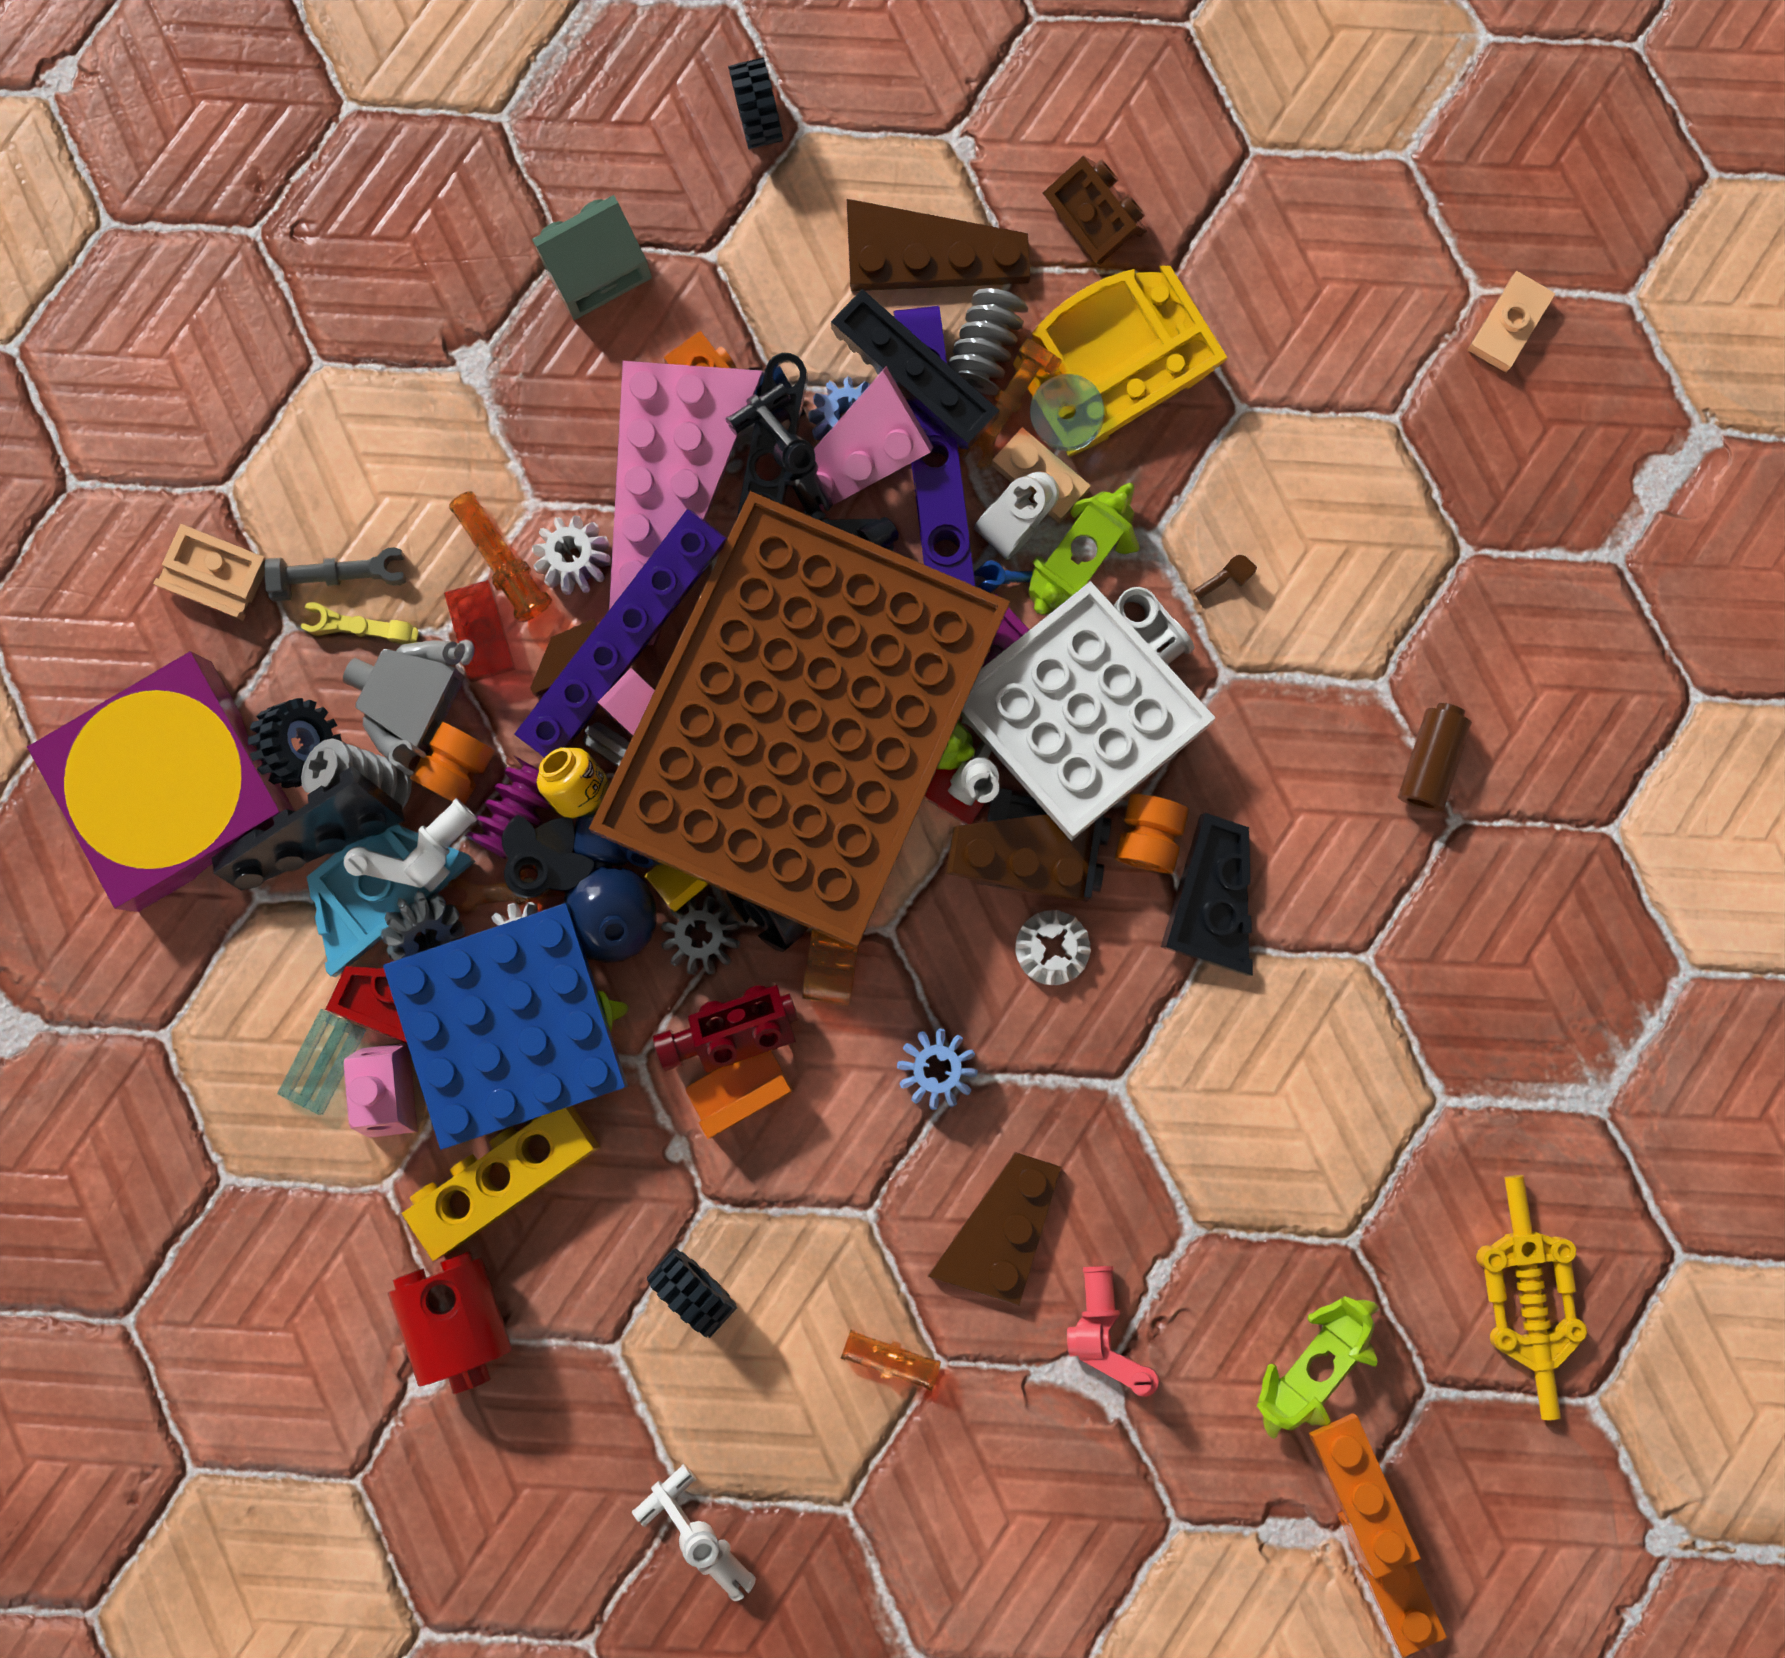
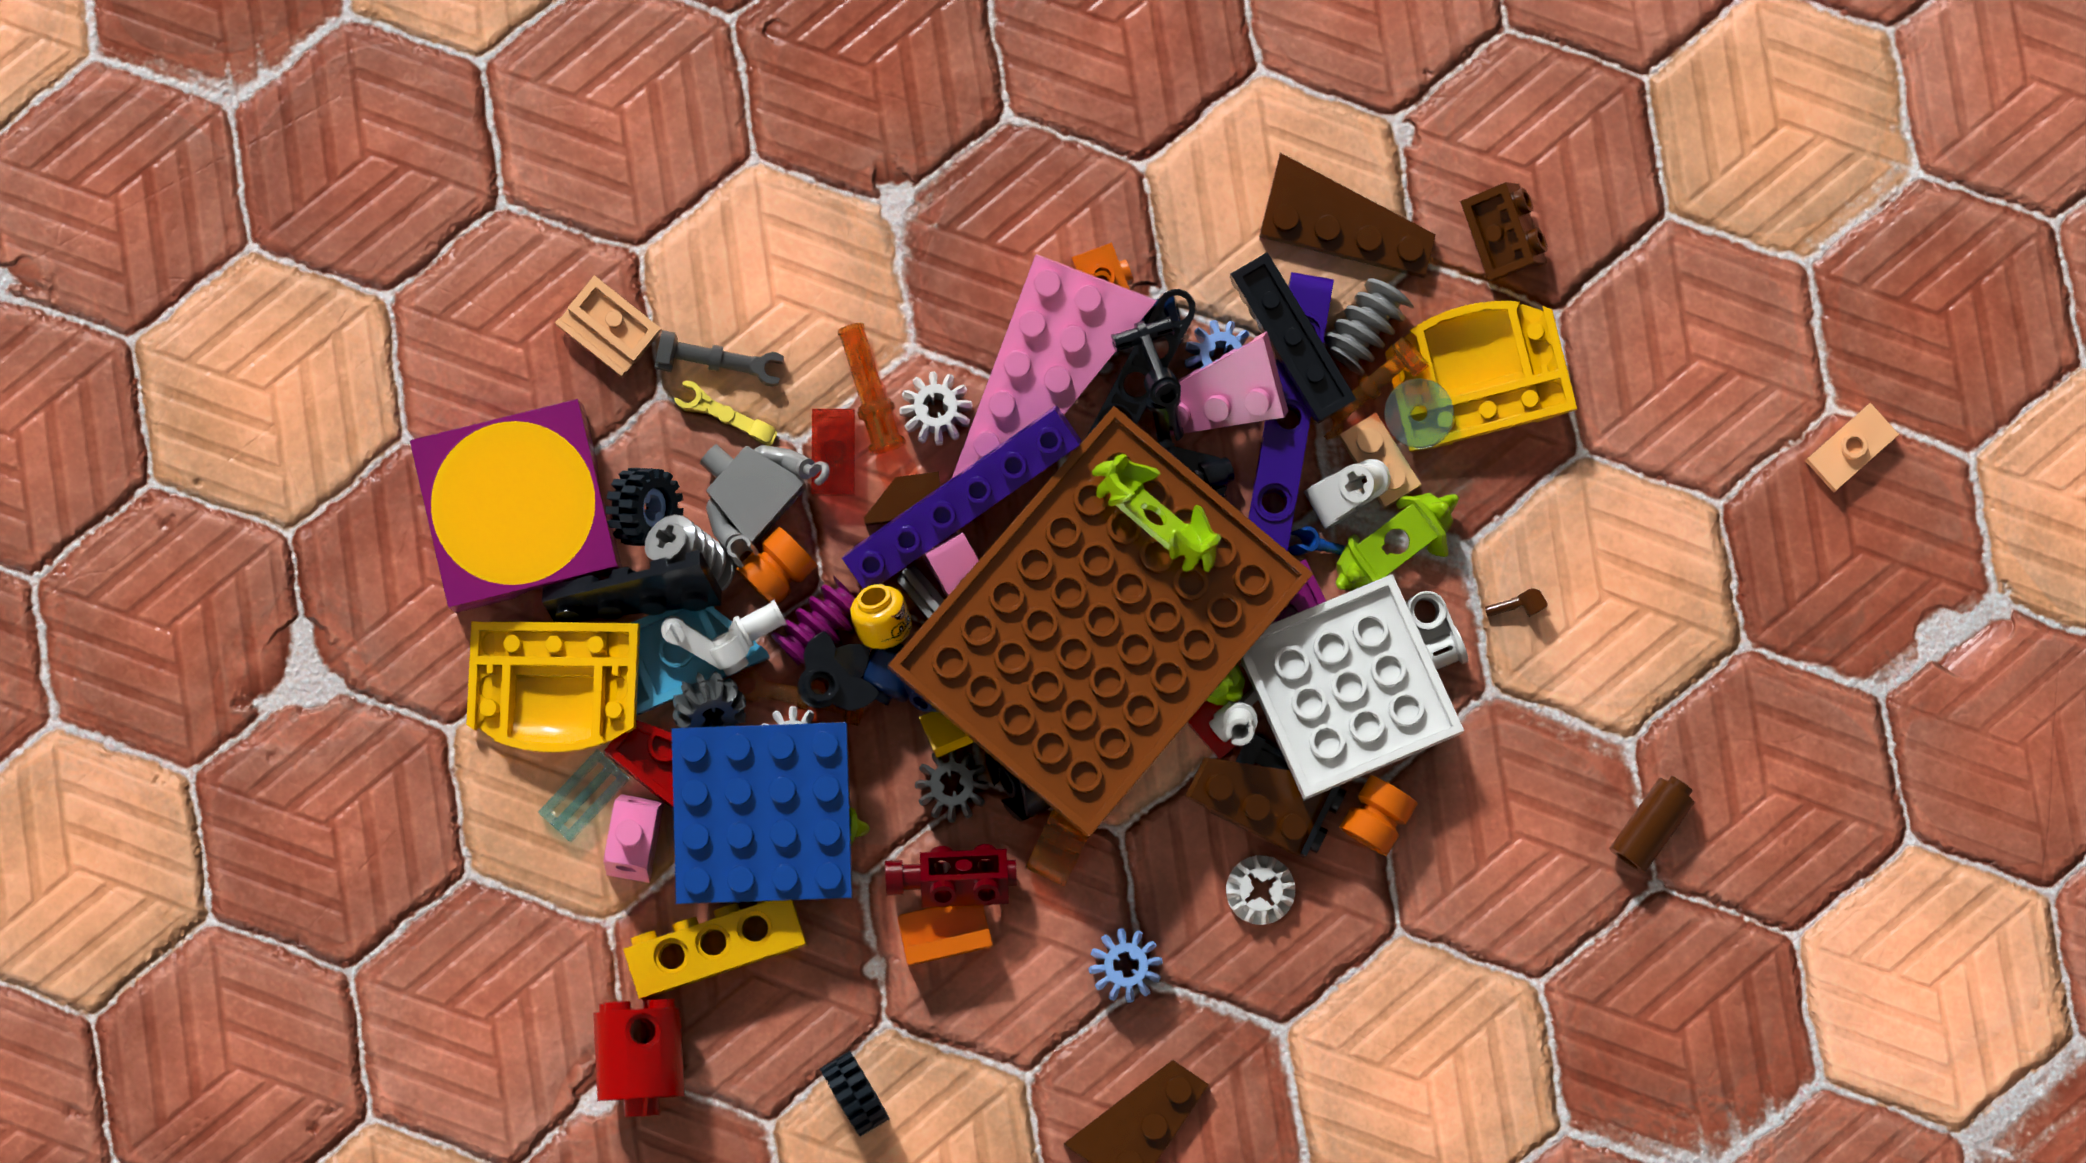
camera: 10 degrees right, 0 degrees up
sand green slope [532,195,652,320] -> none
dark blue cylinder [563,866,657,963] -> none
black bush [728,57,783,149] -> none
black wing [1161,813,1253,976] -> none
none -> yellow slope [466,621,640,753]
none -> lime piece [1092,453,1221,572]

